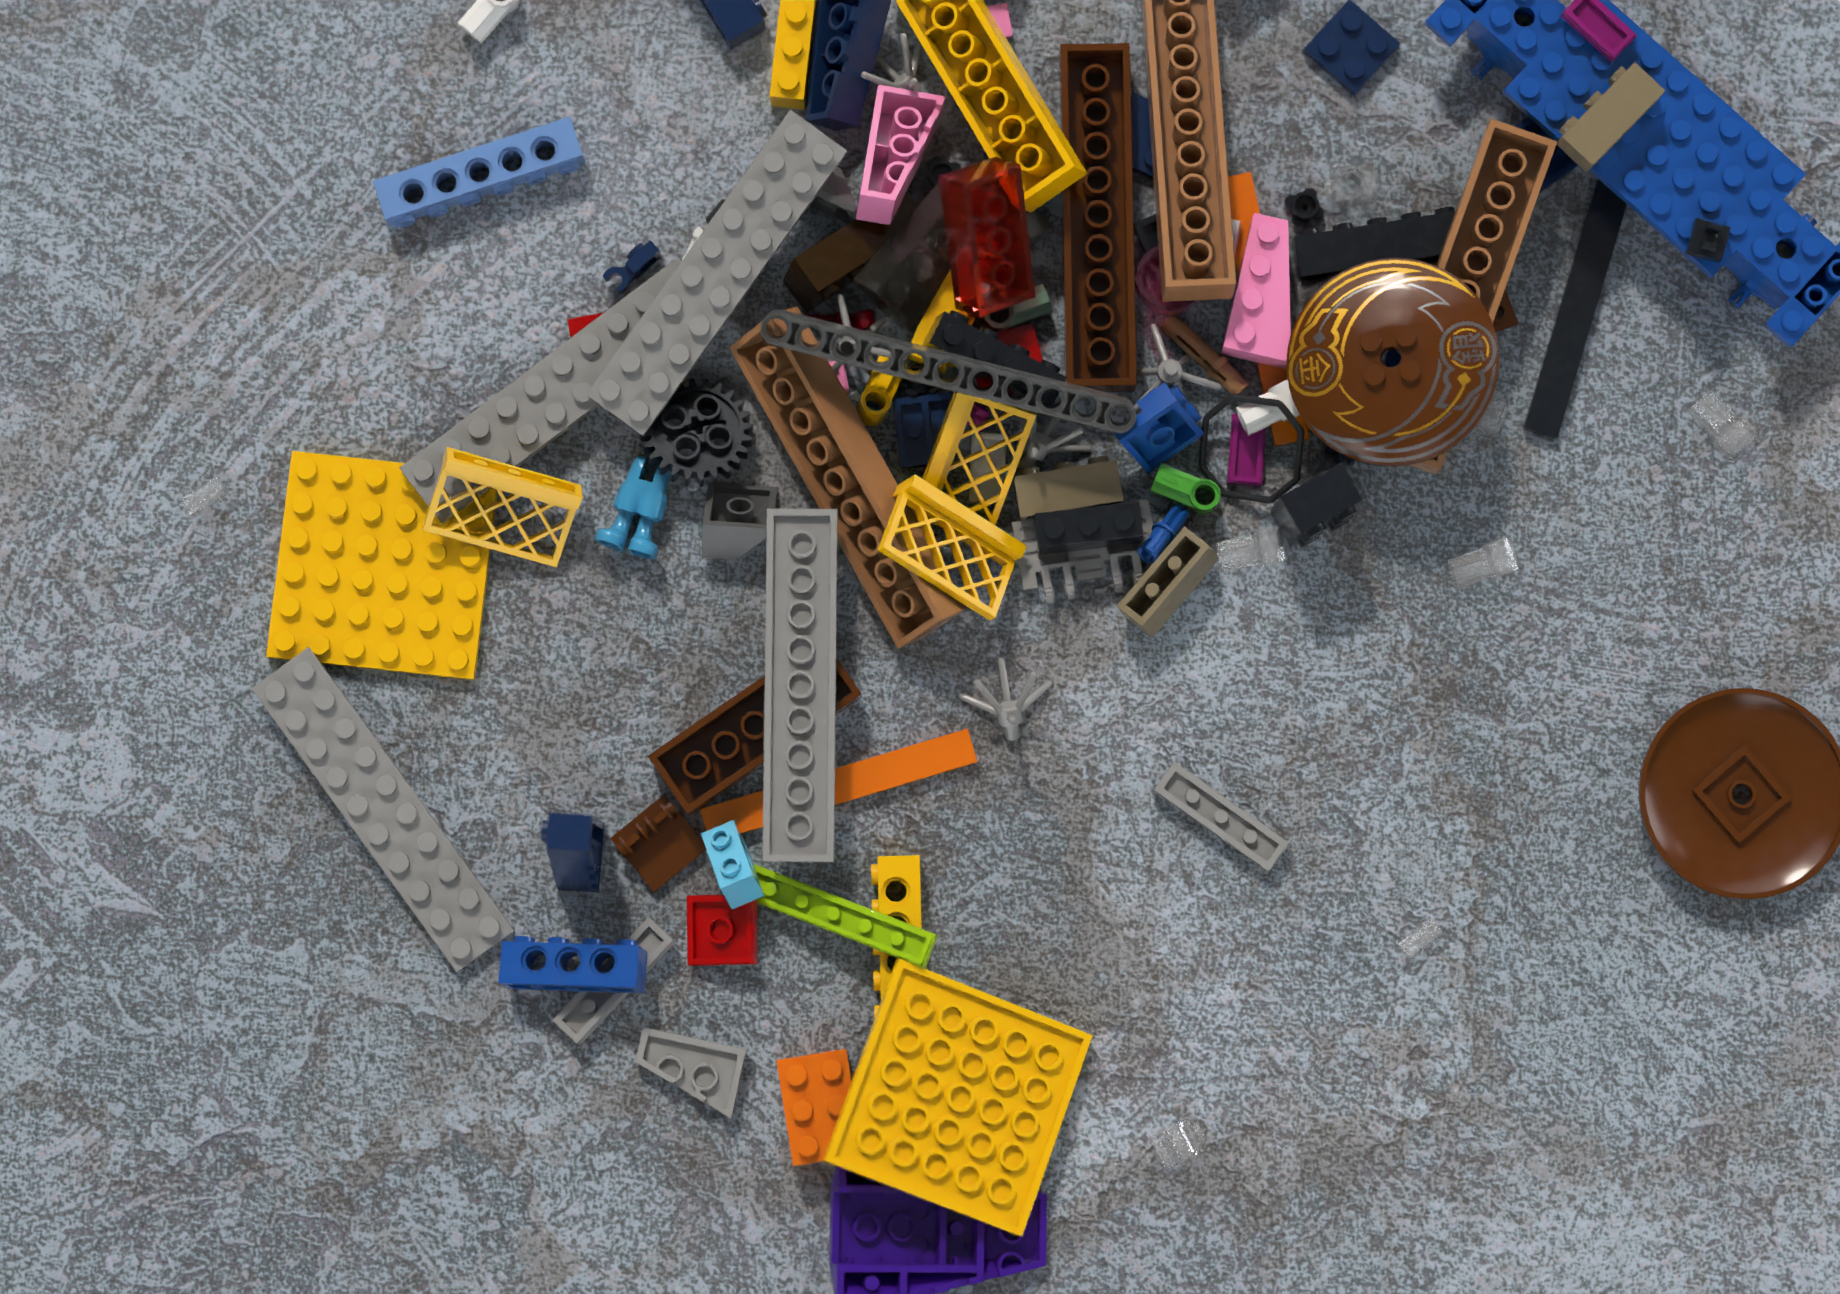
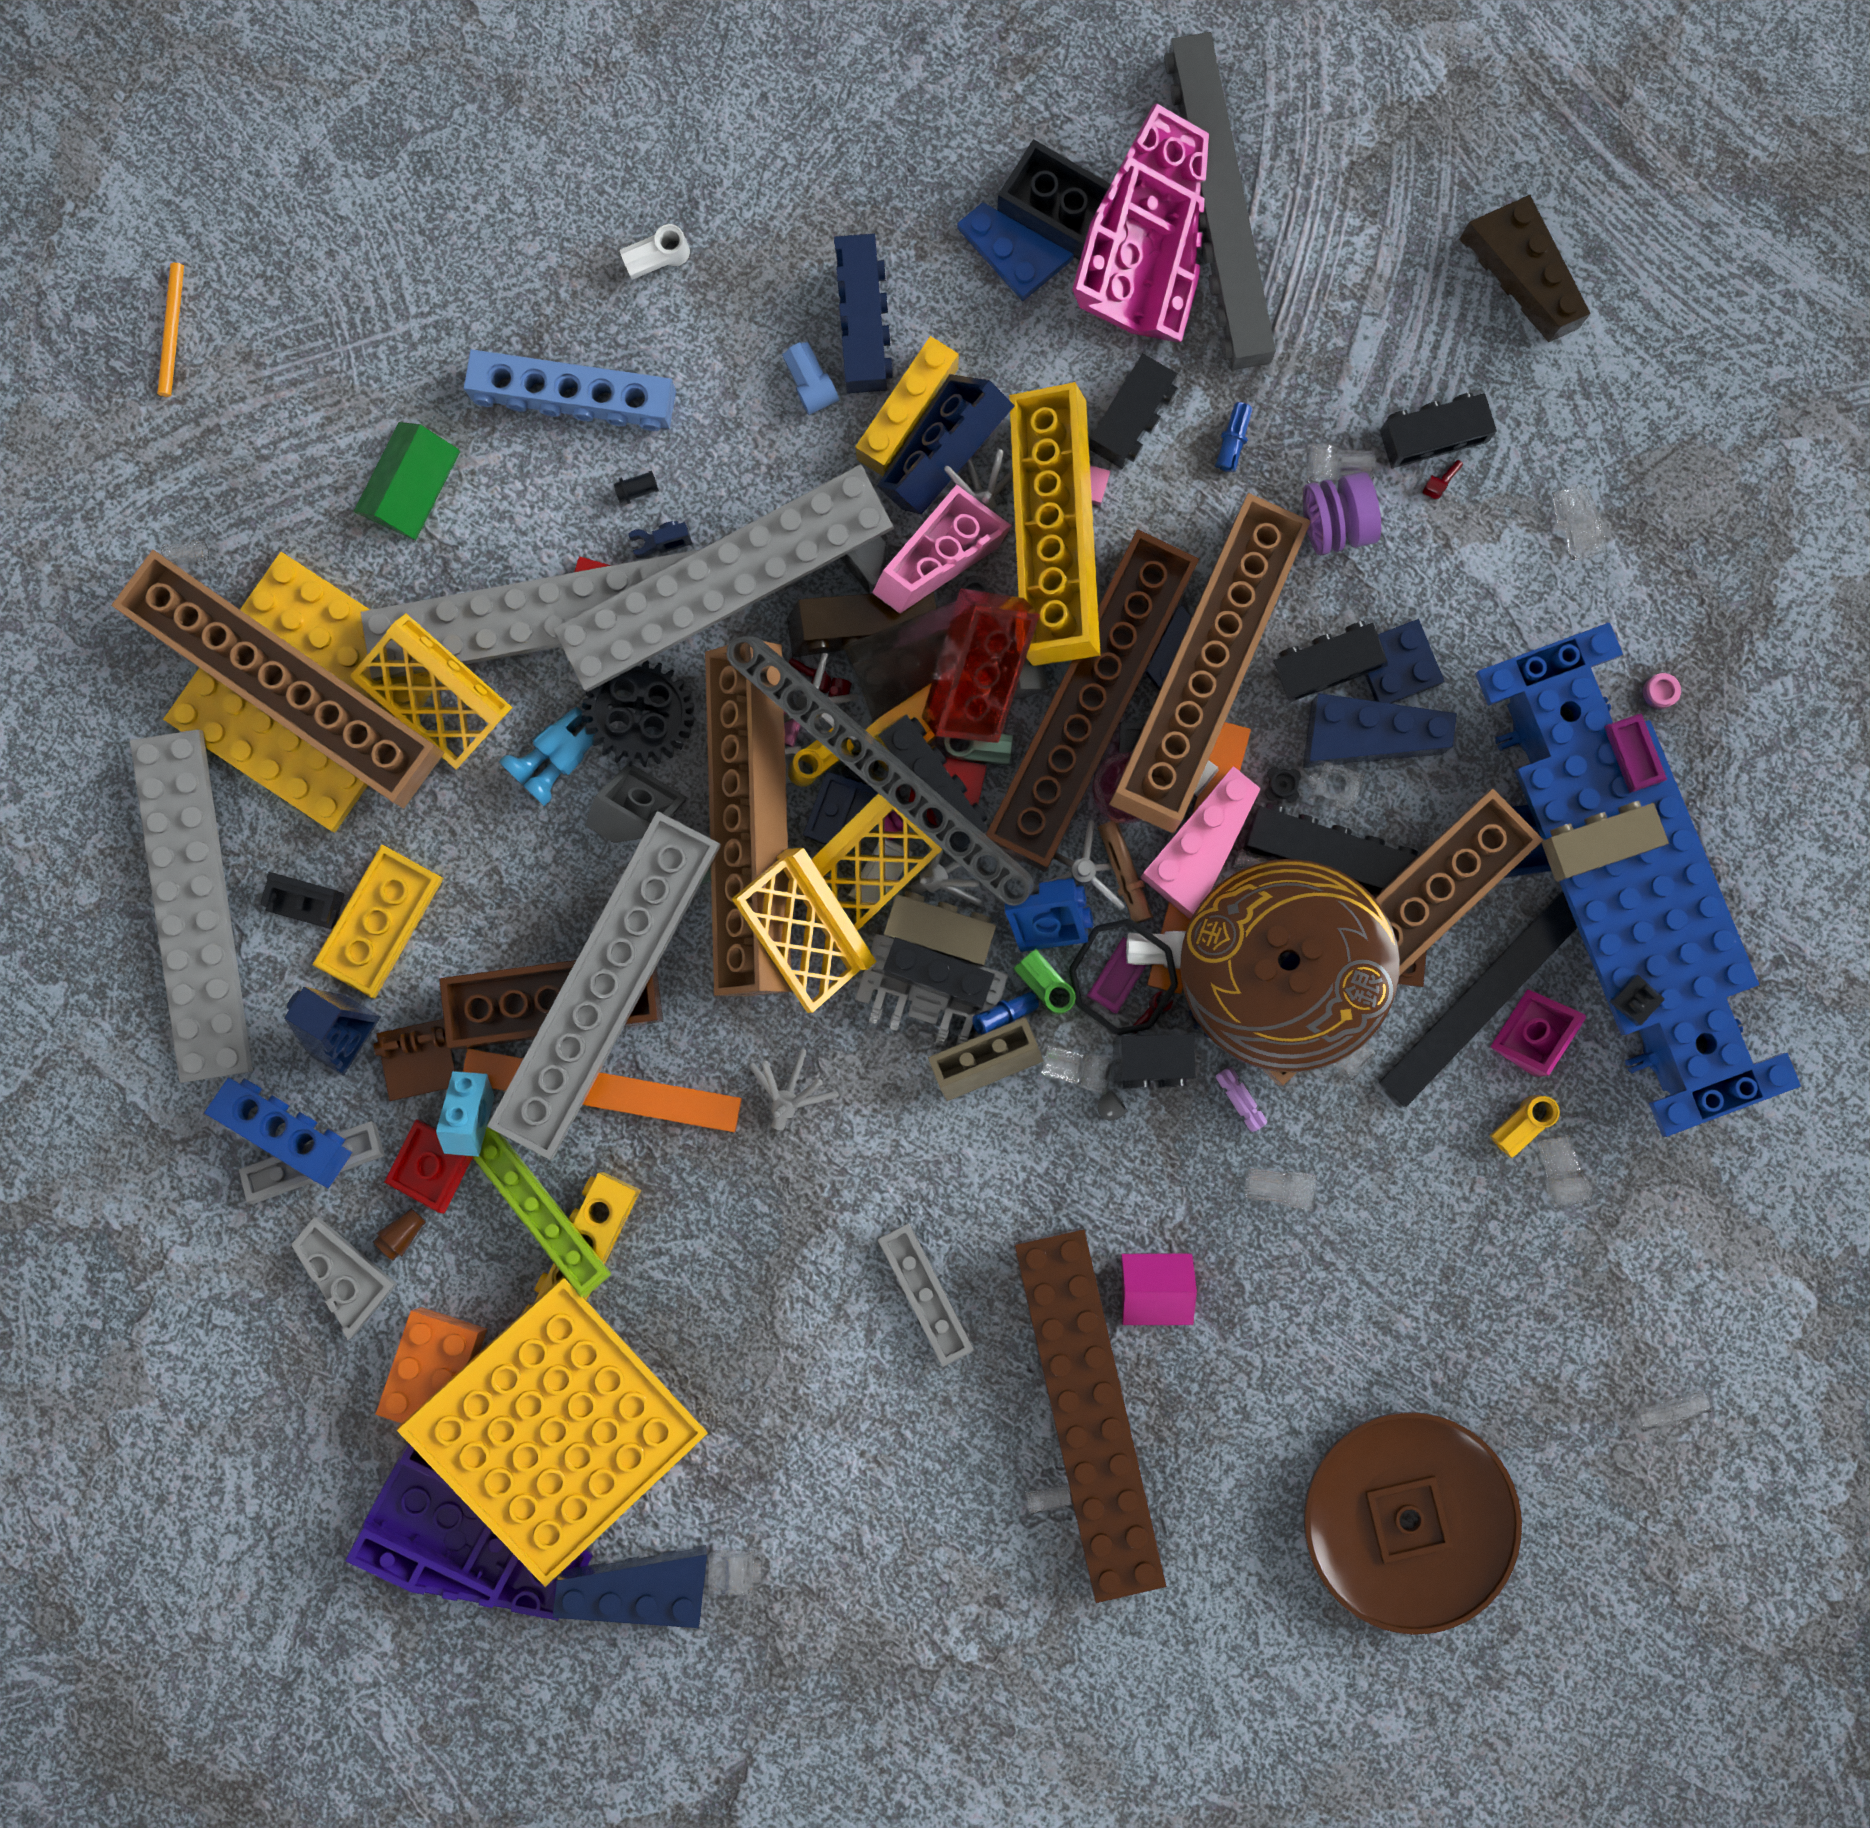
camera: 30 degrees right, 0 degrees up
none -> medium nougat brick [111,550,445,809]
none -> light orange bar [157,262,184,397]
none -> black hinge [261,871,345,929]
none -> yellow tile [312,844,444,999]
none -> green slope [354,422,461,541]
none -> reddish brown cone [373,1208,426,1261]
none -> dark blue wedge [553,1545,707,1628]
none -> black pin [613,470,659,504]
none -> medium blue piece [782,342,839,415]
none -> reddish brown brick [1014,1227,1167,1603]
none -> dark grey hinge [1098,1090,1128,1121]
none -> dark pink slope [1121,1253,1197,1325]
none -> dark red hand [1133,991,1173,1034]
none -> lavender axle [1216,1067,1267,1132]
none -> black brick [1273,621,1388,703]
none -> dark blue wedge [1303,693,1457,768]
none -> yellow piece [1489,1095,1560,1158]
none -> dark pink slope [1490,989,1586,1077]

